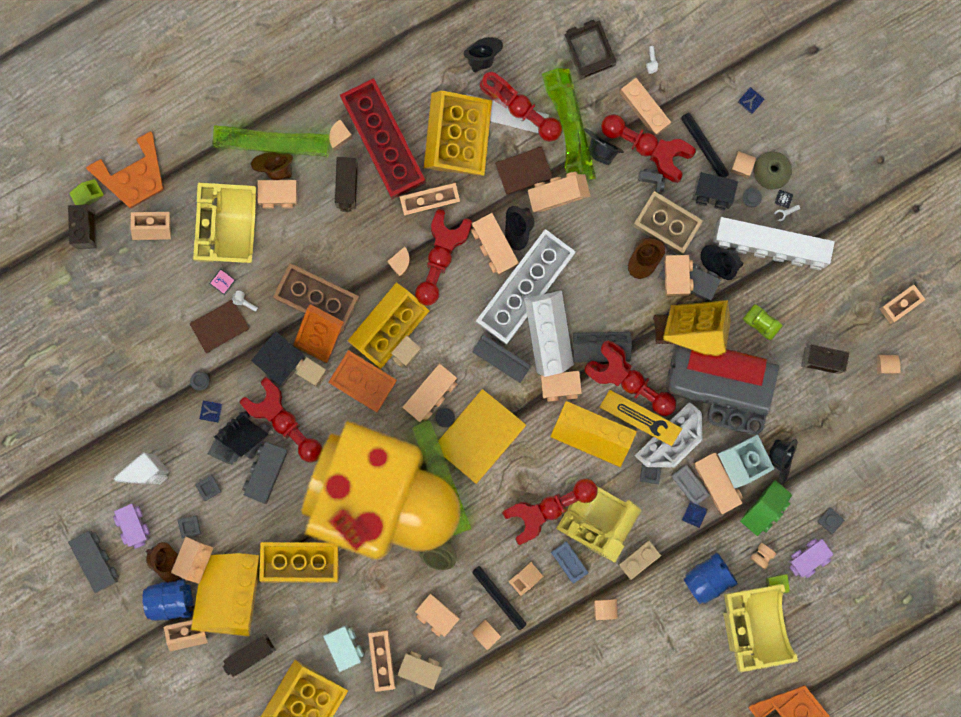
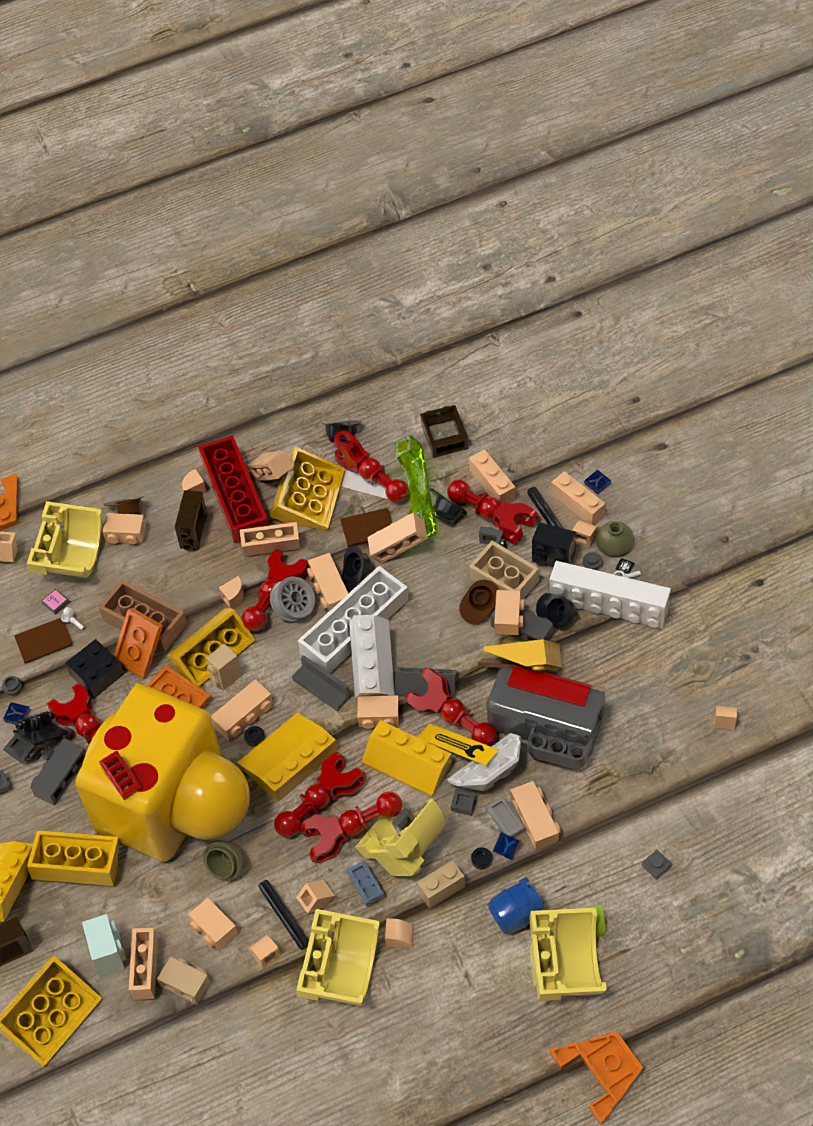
camera: 10 degrees right, 30 degrees down
clear neon green arch [212,125,330,157] -> none
tan brick [296,357,328,388] -> none
clear neon green arch [412,420,472,536] -> none
white hand [646,46,658,74] -> none
light aqua brick [718,434,774,489] -> none
bright green brick [740,480,792,536] -> none
lime piece [743,304,783,341] -> none
light nougat wheel [750,543,777,570] -> none
black piece [769,439,798,484] -> none
lavender brick [789,538,834,578] -> none
dark brown window [801,344,850,374] -> none
light nougat brick [879,285,925,324] -> none
none -> light nougat brick [247,451,294,481]
none -> light grey wheel [270,577,315,622]
none -> red piece [274,752,366,838]
none -> light yellow piece [296,909,379,1006]
none -> dark grey plate [392,808,415,837]
none -> black tile [471,847,492,870]
none -> light nougat brick [551,471,606,525]

